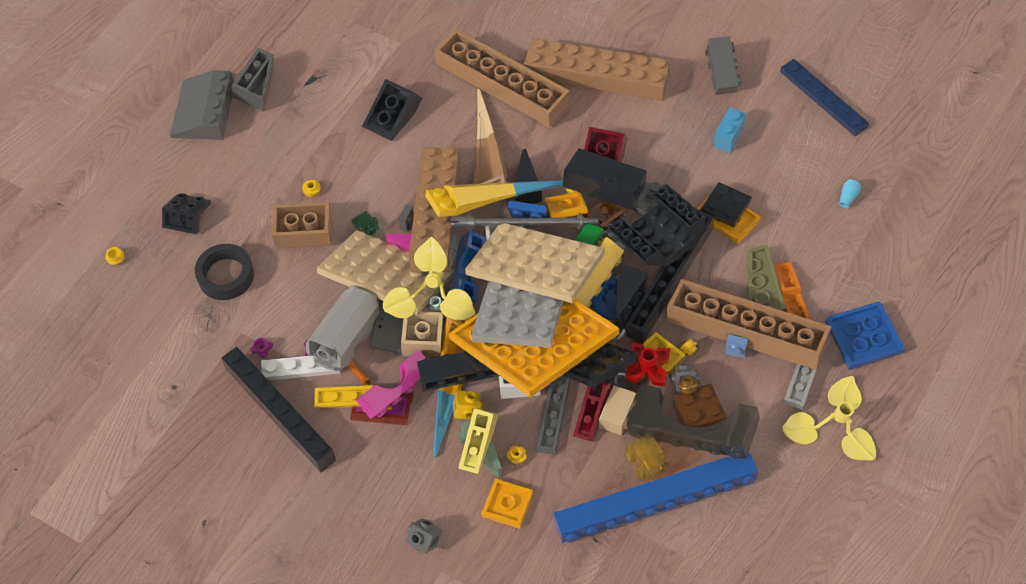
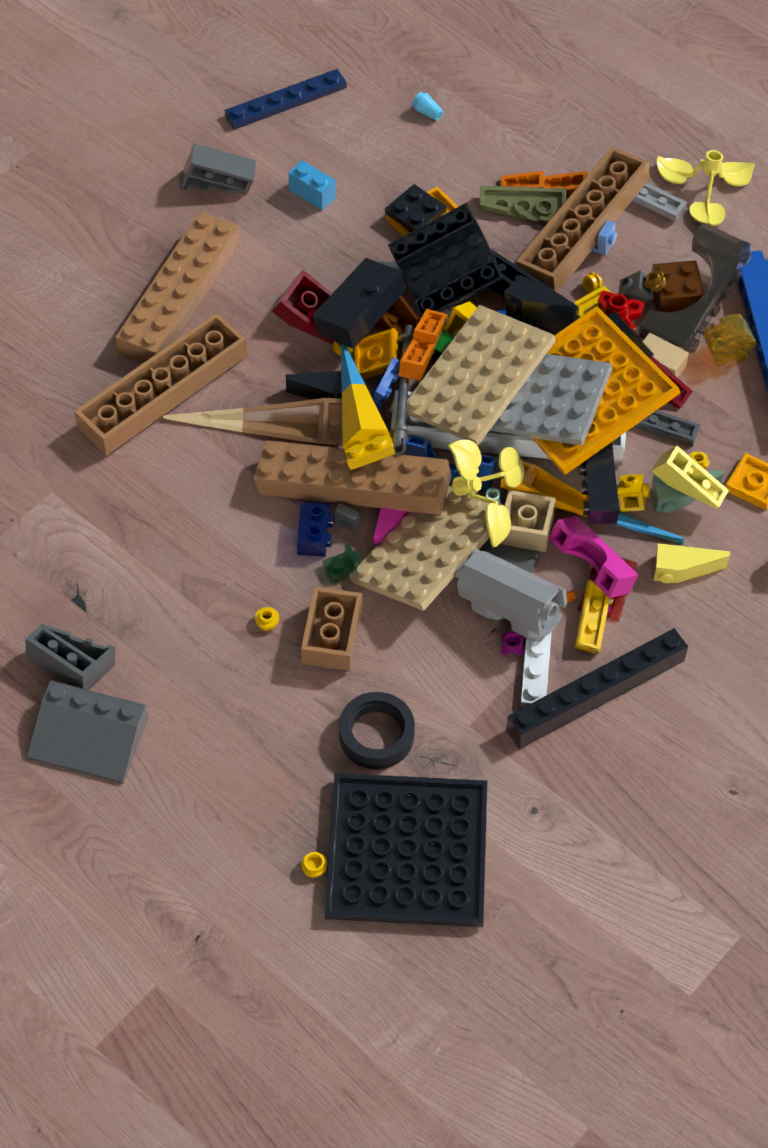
camera: 85 degrees left, 0 degrees up
black bracket [162,193,211,234] -> none
magenta plate [250,338,273,358] -> none
black slope [362,79,422,141] -> none
blue plate [825,301,905,370] -> none
none -> clear blue brick [297,502,334,557]
none -> black plate [325,773,488,927]
none -> orange slope [398,309,448,382]
none -> light yellow slope [654,543,730,583]

